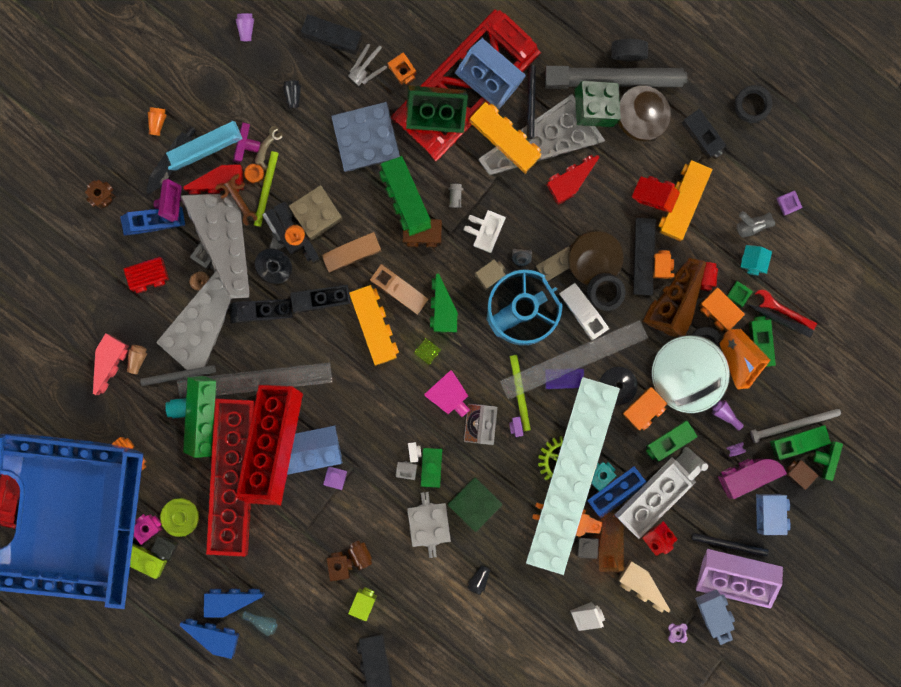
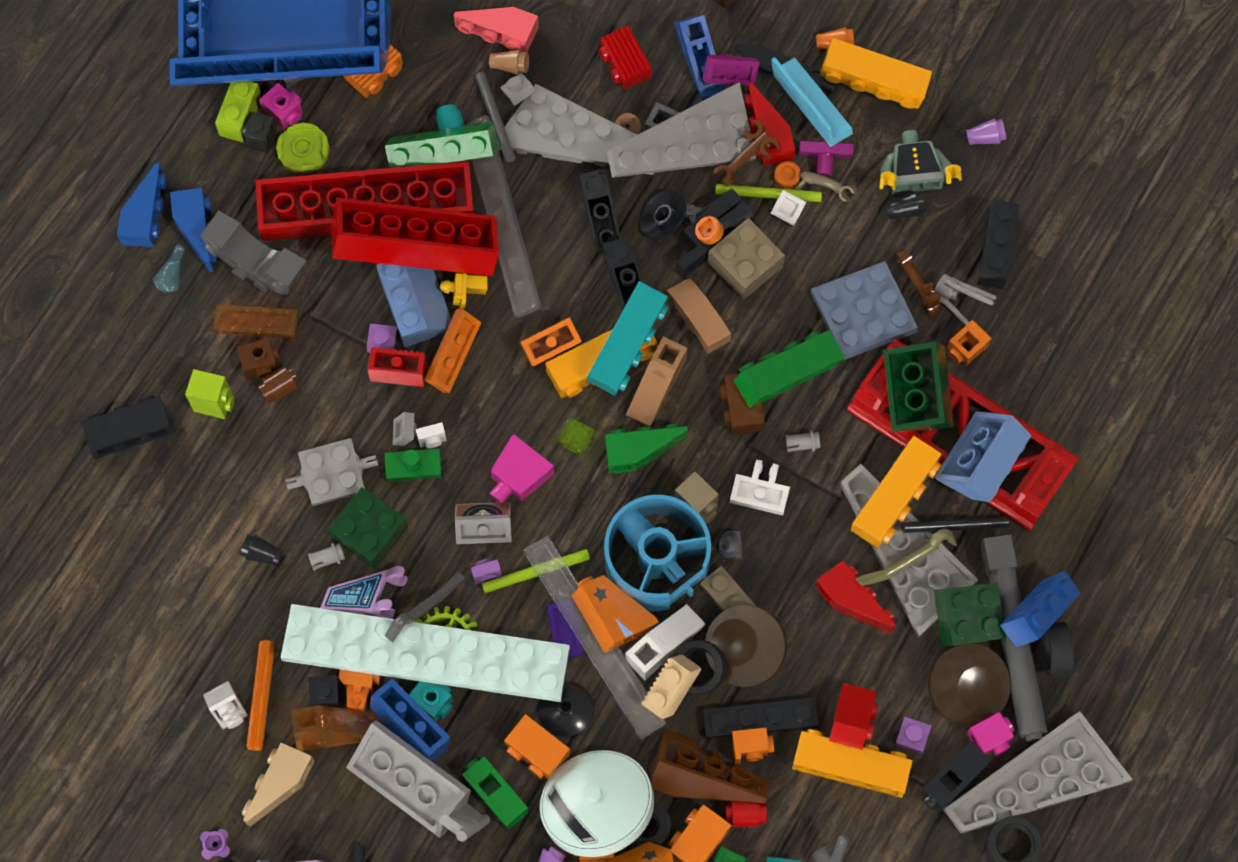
camera: 80 degrees right, 15 degrees down
red brick [642,521,678,556] -> none
none -> dark grey brick [200,210,308,295]
none -> clear orange plate [214,304,298,339]
none -> orange axle [247,640,275,751]
none -> light grey pin [308,543,345,571]
none -> flag [320,566,407,619]
none -> red brick [368,347,427,387]
none -> dark grey piece [384,572,465,642]
none -> orange plate [424,309,482,393]
none -> yellow piece [440,273,488,310]
none -> light grey plate [500,73,536,106]
none -> orange brick [520,317,582,366]
none -> orange slope [572,575,659,653]
none -> teal brick [586,281,669,396]
none -> tan brick [642,654,701,719]
none -> white tile [770,190,806,226]
none -> light orange brick [819,38,932,109]
none -> olive piece [856,529,957,586]
none -> torso [879,130,962,194]
none -> medium lavender plate [895,717,931,754]
none -> reddish brown bar [897,249,941,318]
none -> light grey wing [944,711,1133,833]
none -> dark pink brick [967,712,1014,755]
none -> blue brick [1000,571,1081,648]

